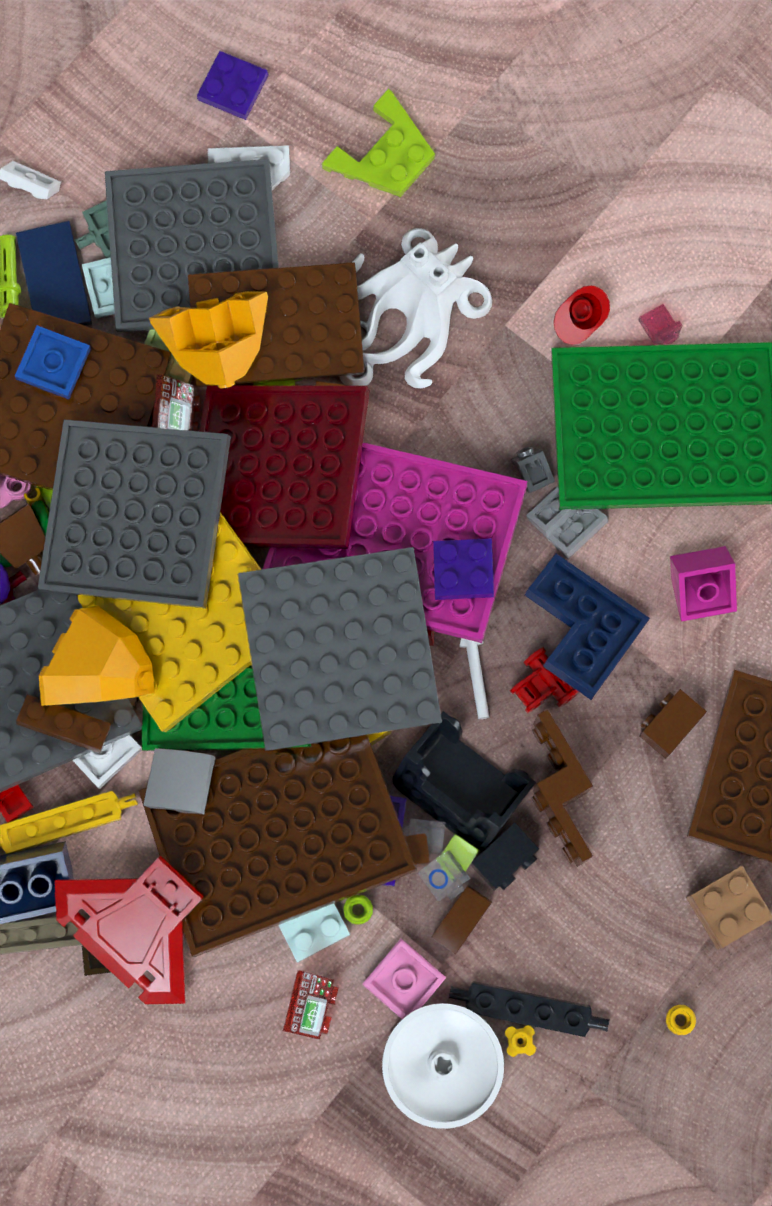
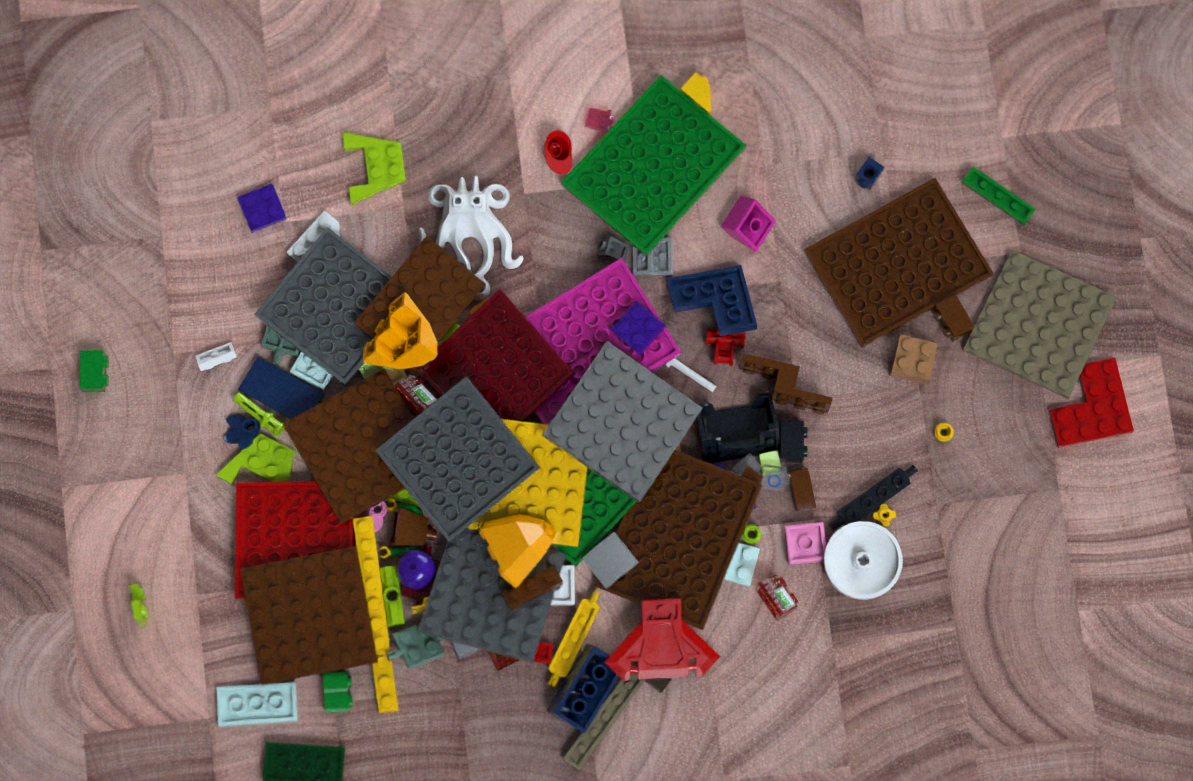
camera: 50 degrees left, 0 degrees up
blue plate [15,326,91,399] -> none
reddish brown brick [639,689,707,759] -> none

